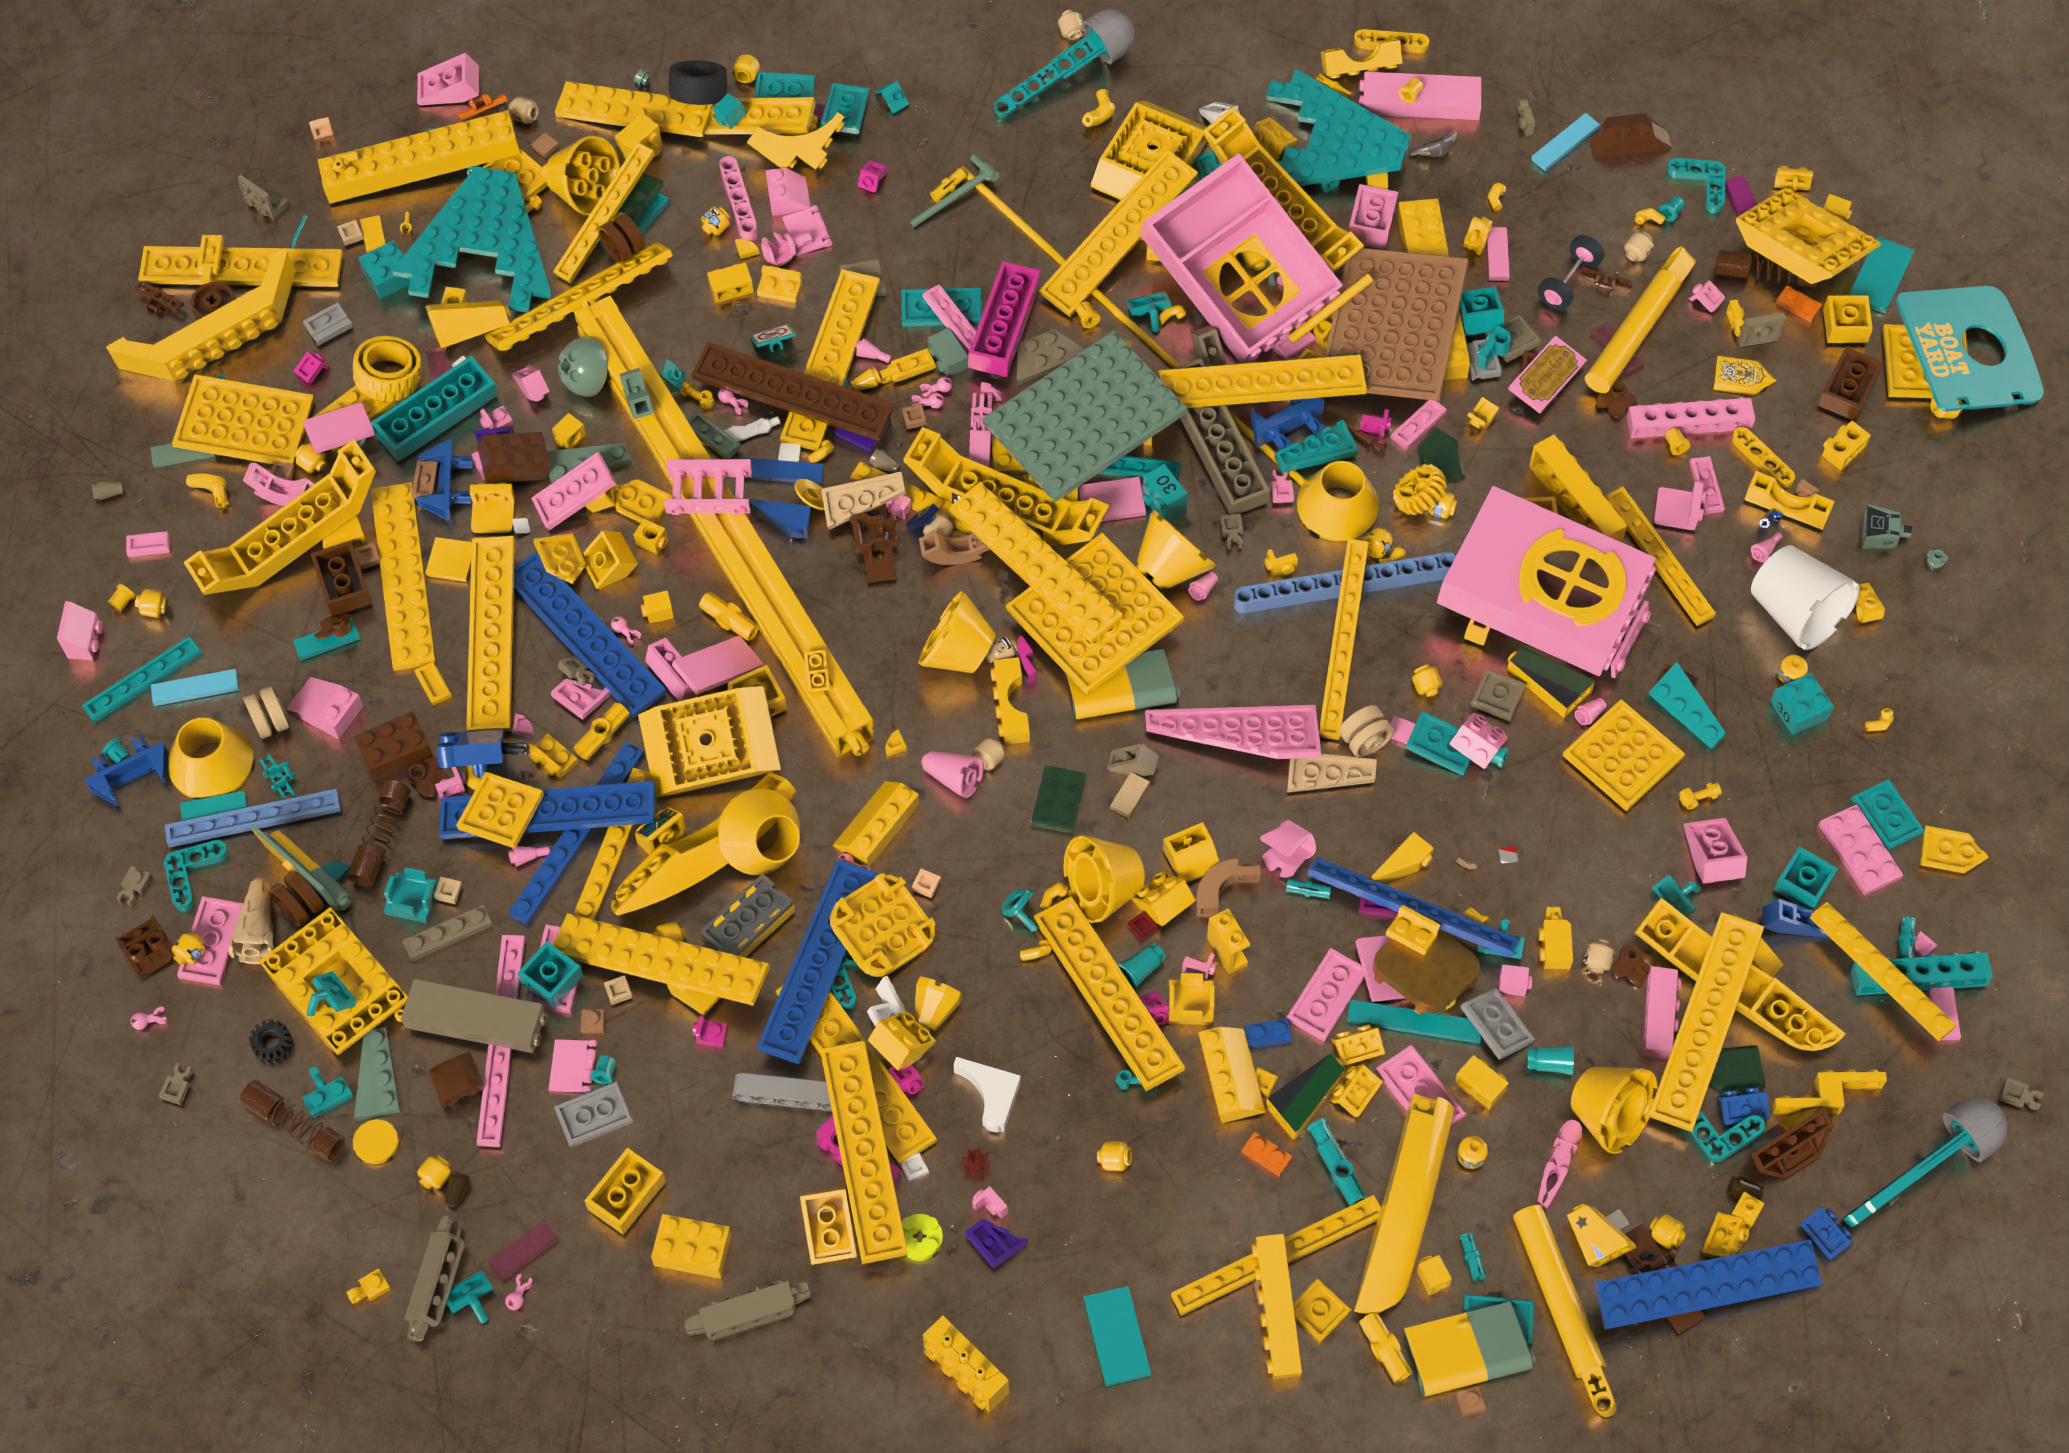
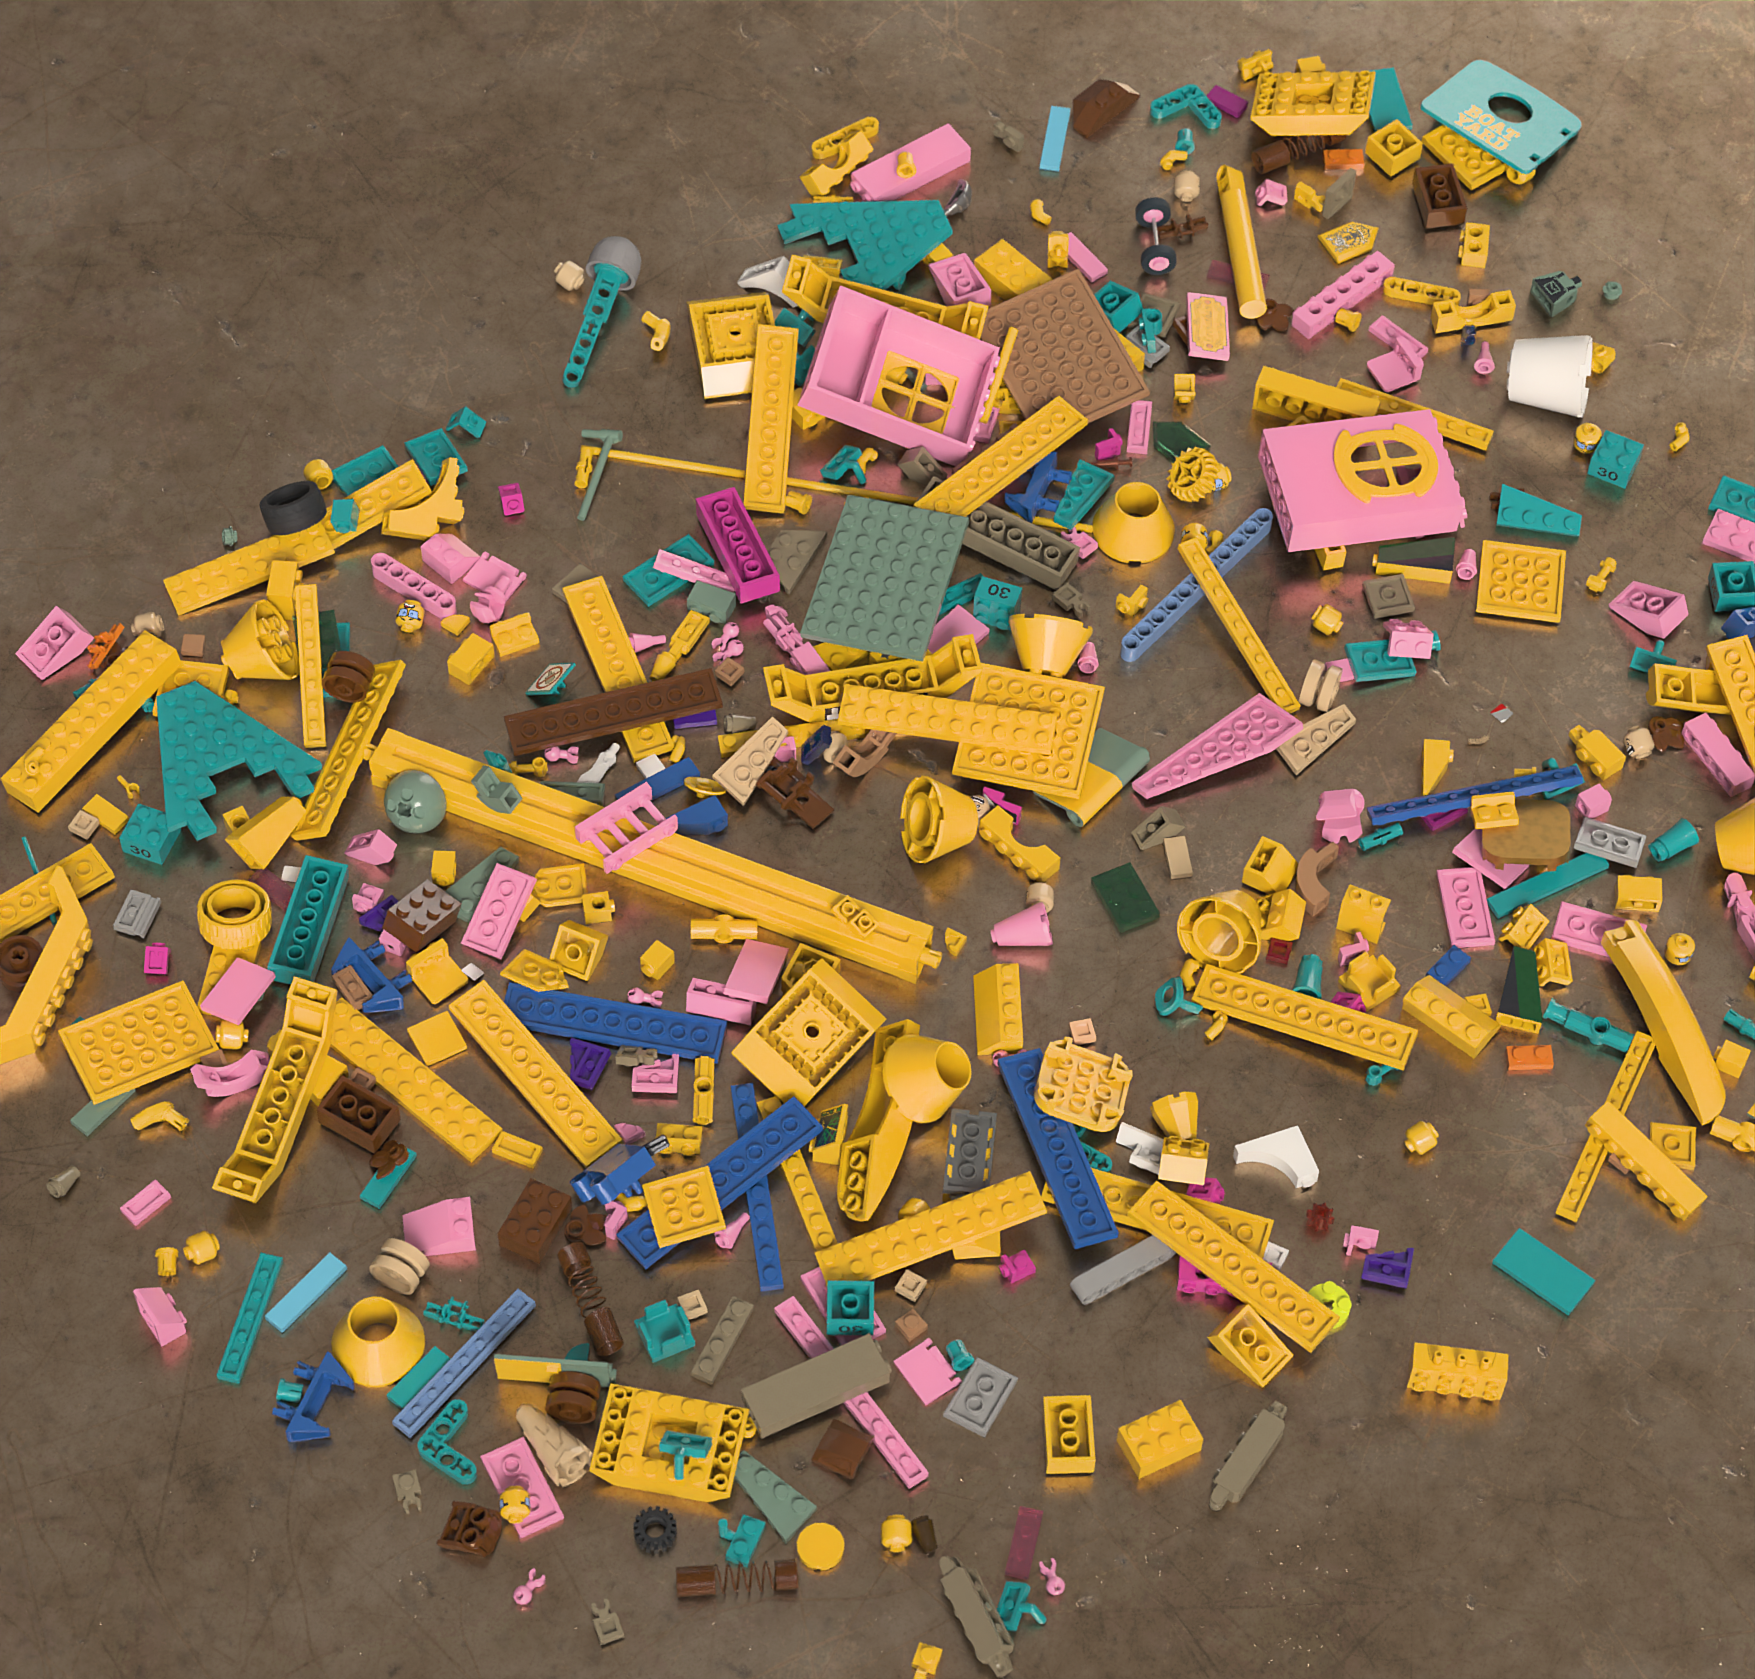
camera: 40 degrees left, 5 degrees down
none -> dark purple wing [570,1038,611,1090]

